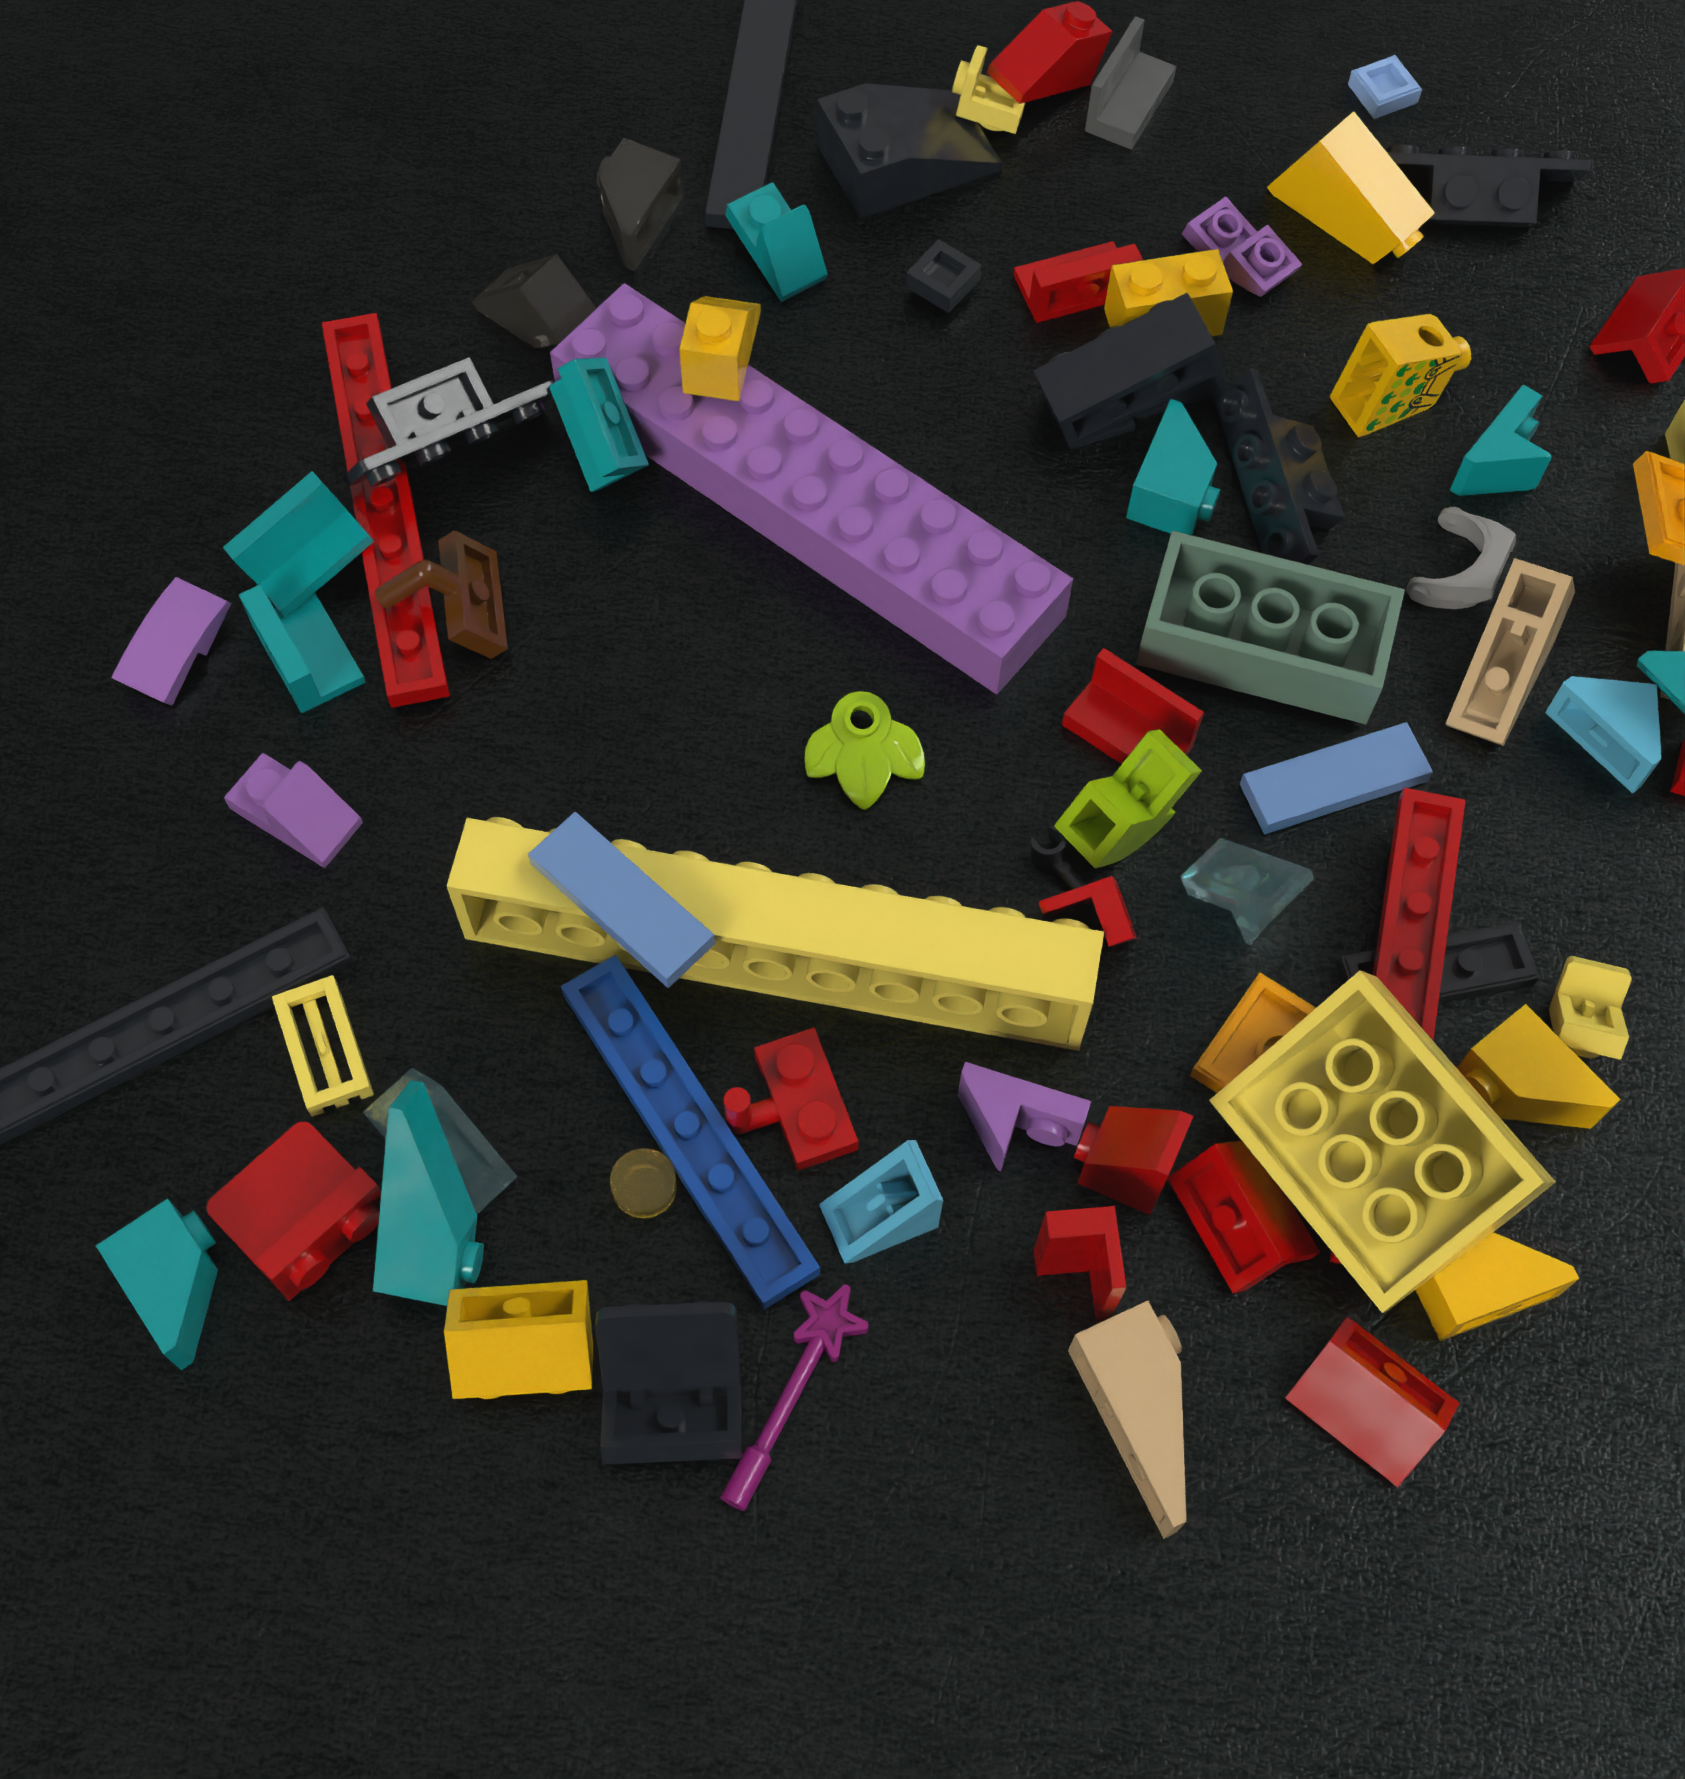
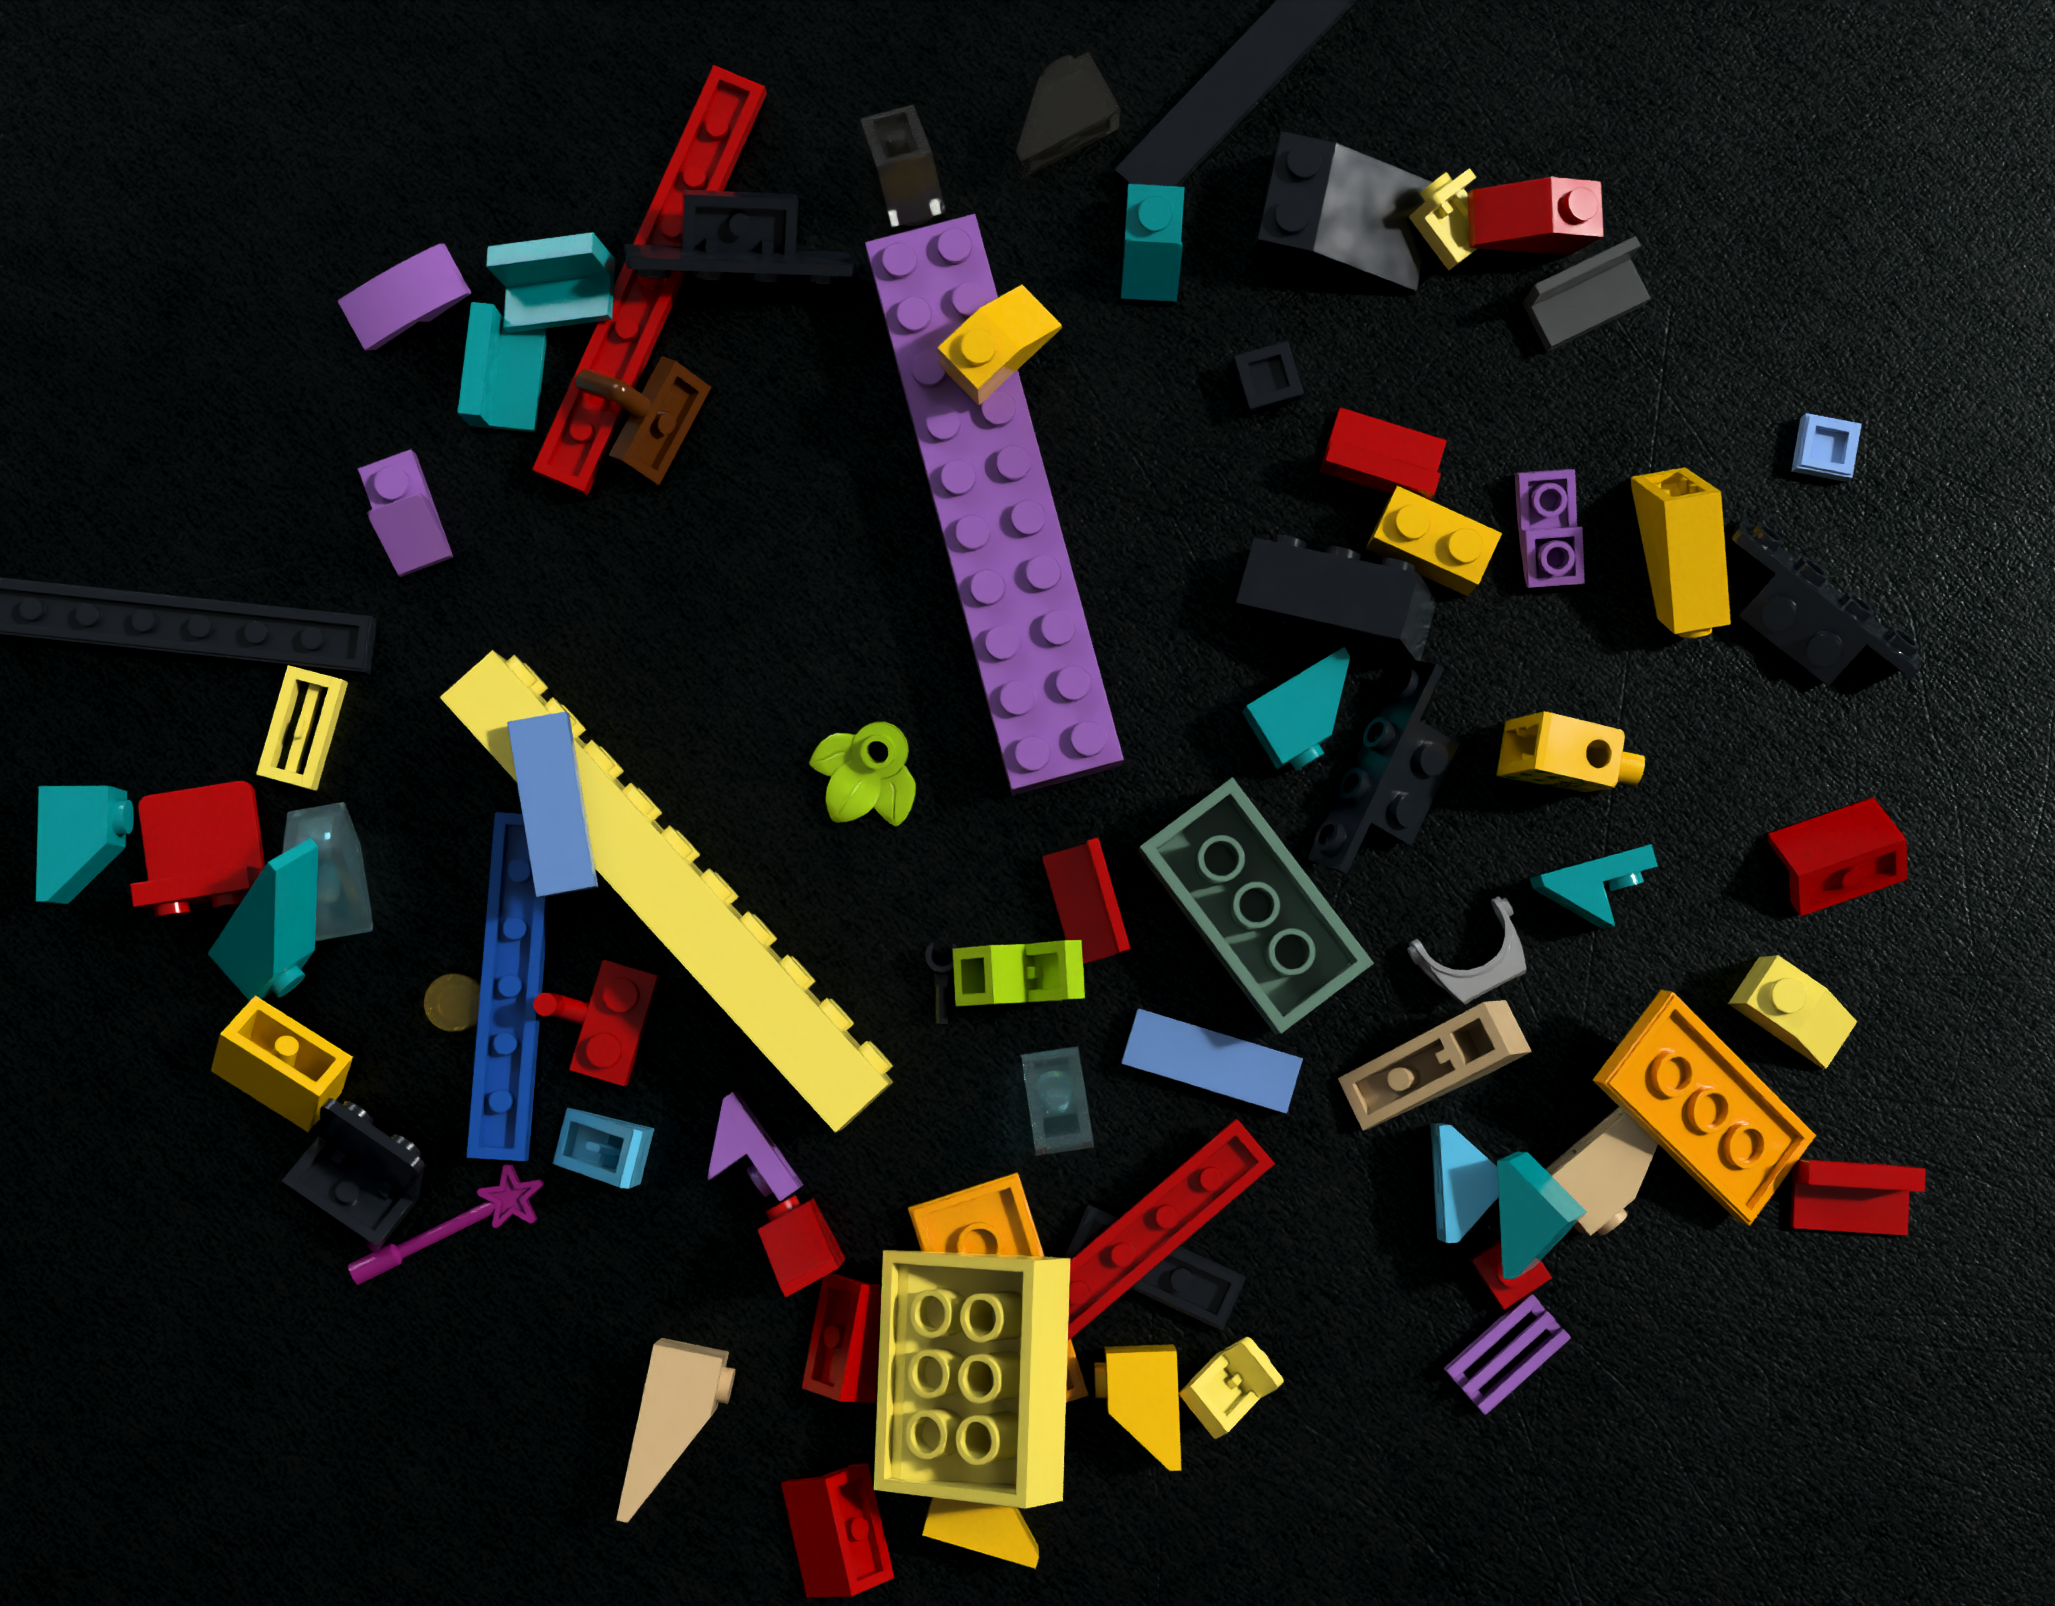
camera: 35 degrees right, 20 degrees up
teal panel [549,357,649,492] -> none
red panel [1033,1206,1126,1323] -> none
red panel [1038,876,1137,947] -> none

